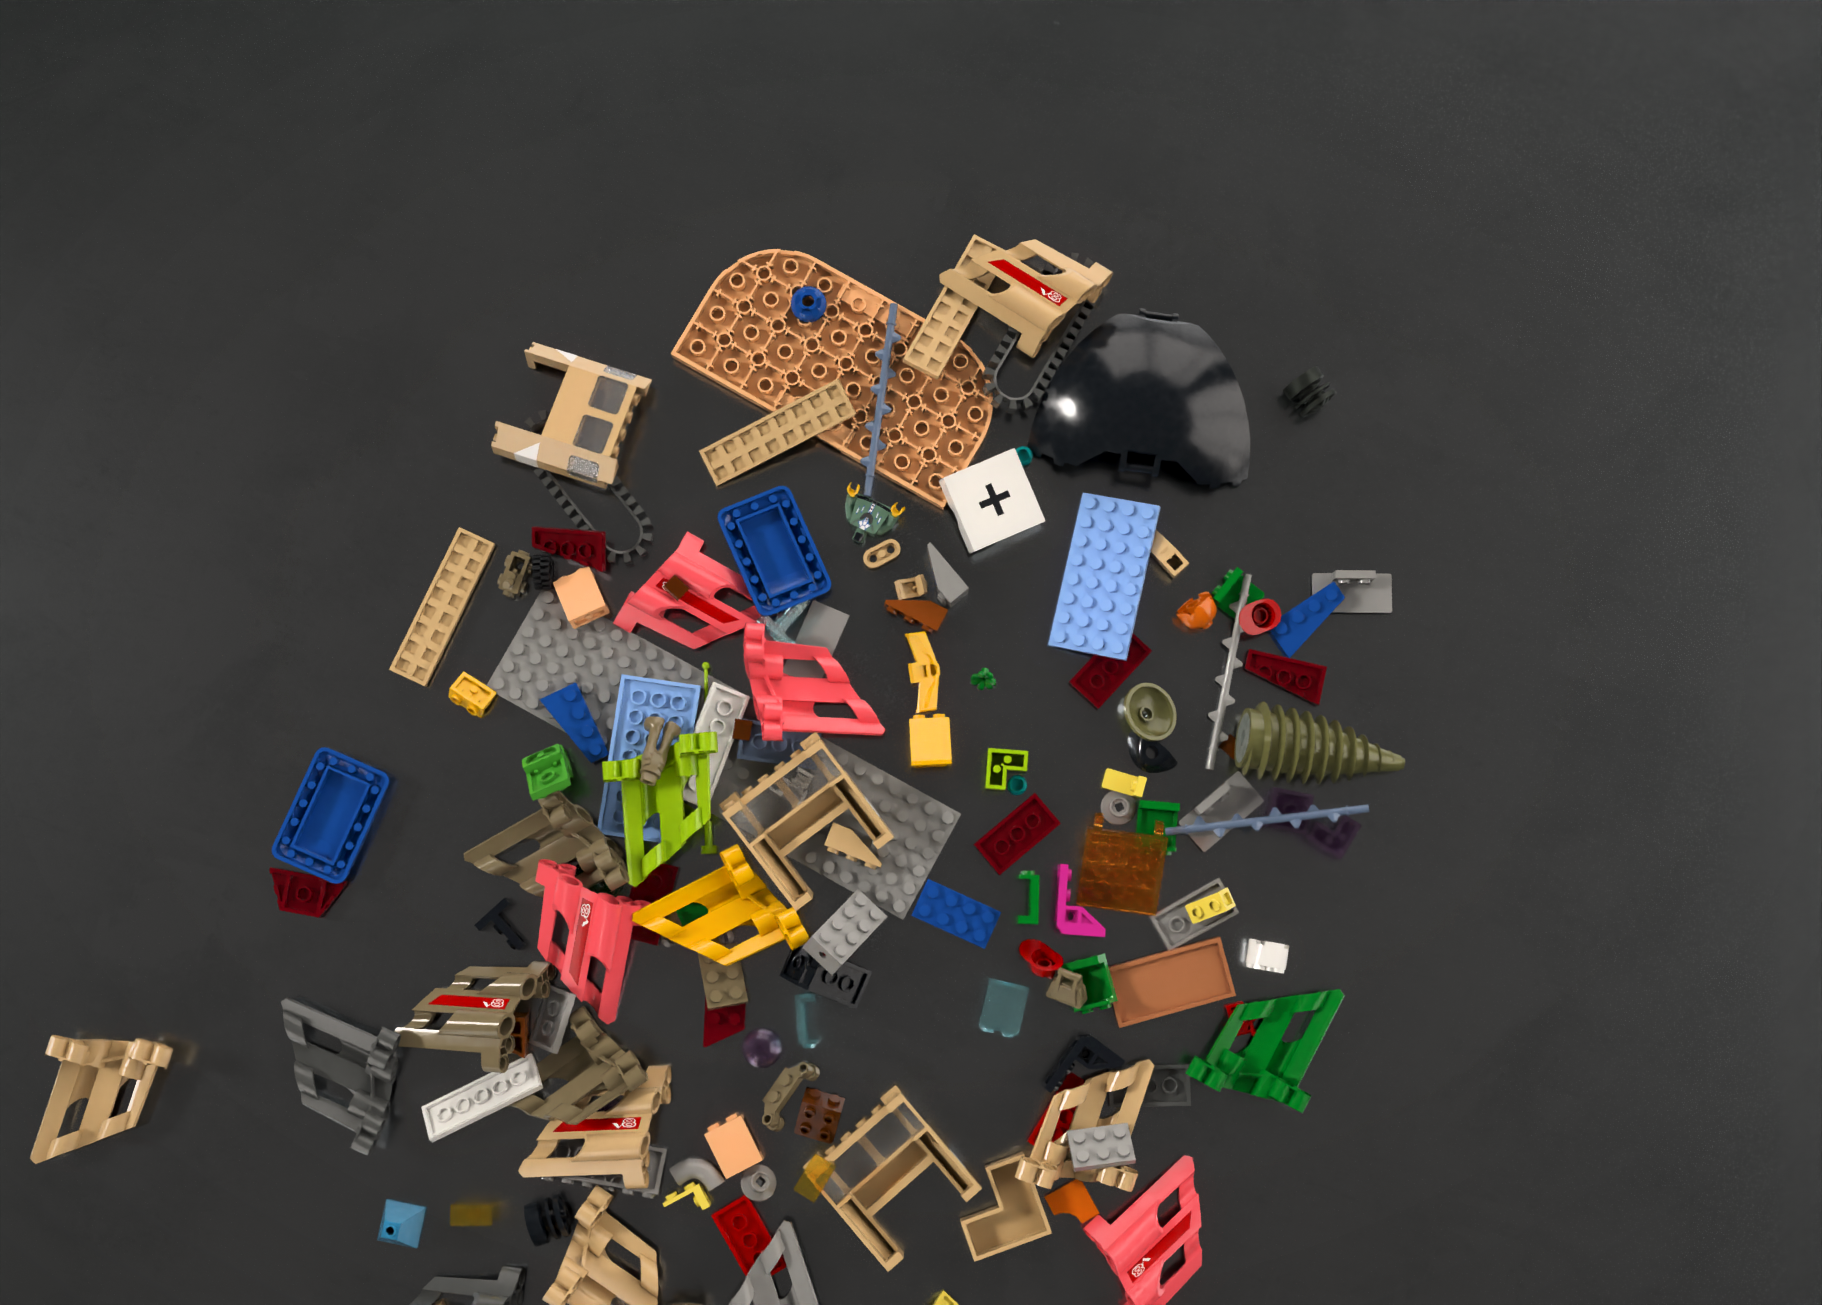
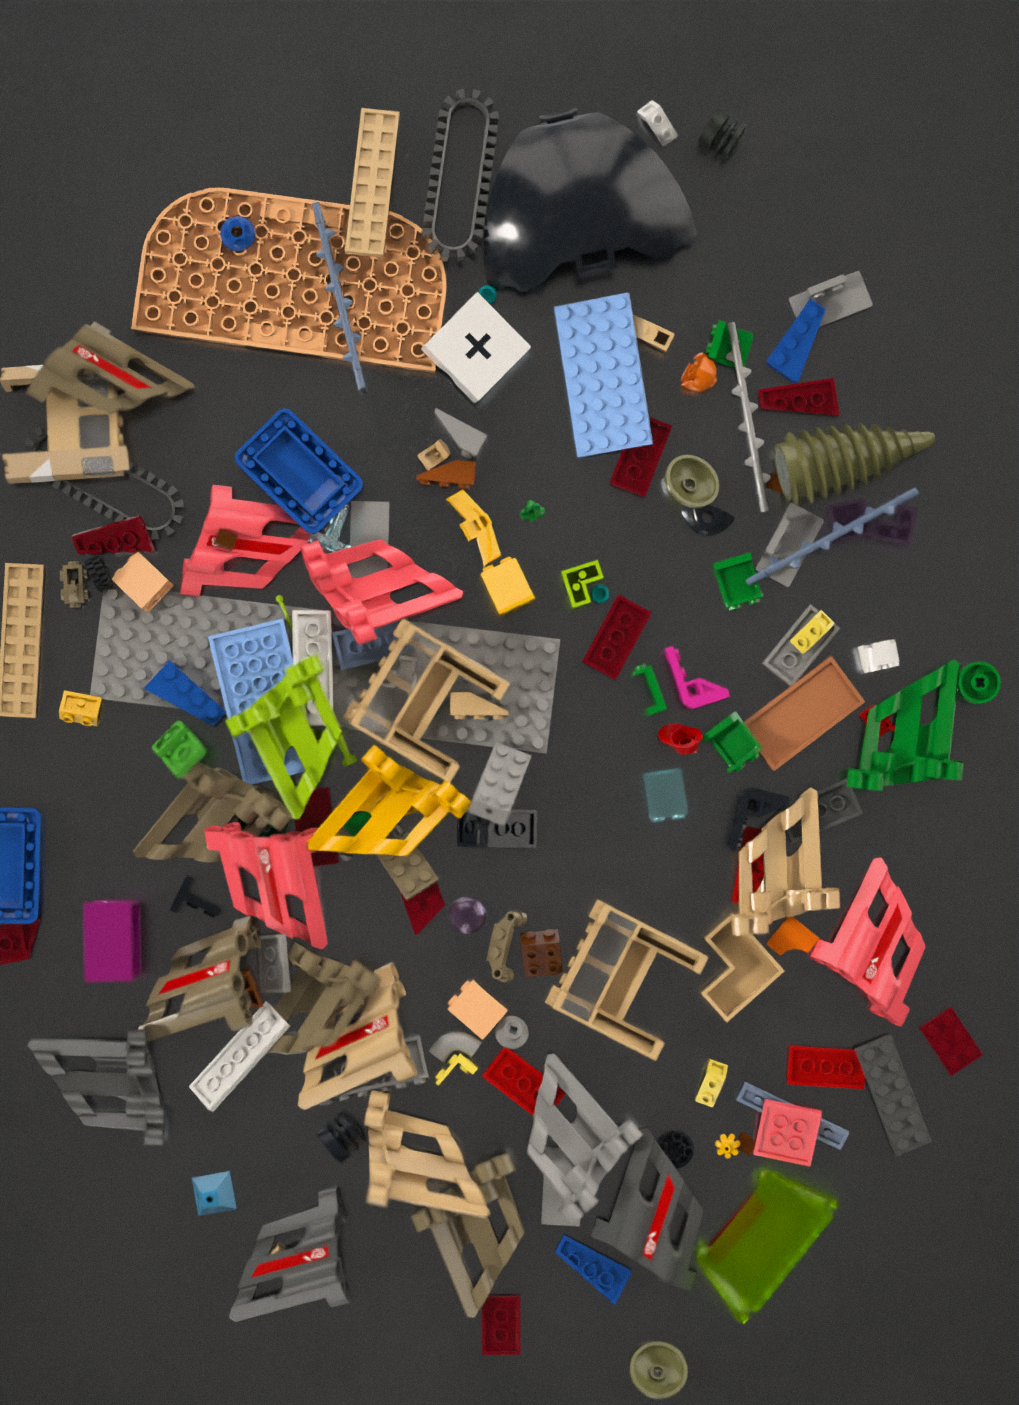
camera: 25 degrees left, 5 degrees up
clear yellow panel [450,1202,496,1226] -> none
dark tan piece [640,716,681,786] -> none
tan plate [699,379,857,486] -> none
reddish brown piece [732,719,753,741] -> none
clear yellow panel [794,1154,837,1203] -> none
clear light blue panel [795,992,820,1048] -> none
sand green torso [845,482,905,544] -> none
tan plate [863,539,901,569] -> none
blue plate [911,879,1001,949] -> none
tan panel [939,239,1113,358] -> none
dark tan piece [1046,967,1088,1009] -> none
light grey plate [1067,1123,1136,1172] -> none
clear orange plate [1076,812,1168,916] -> none
light yellow bracket [1101,768,1147,798] -> none
light grey piece [1101,791,1137,825] -> none
red piece [1239,598,1282,635] -> none
none -> dark tan panel [26,321,195,414]
none -> magenta piece [84,900,141,982]
none -> white bracket [637,101,678,147]
none -> green wheel [957,662,1001,704]

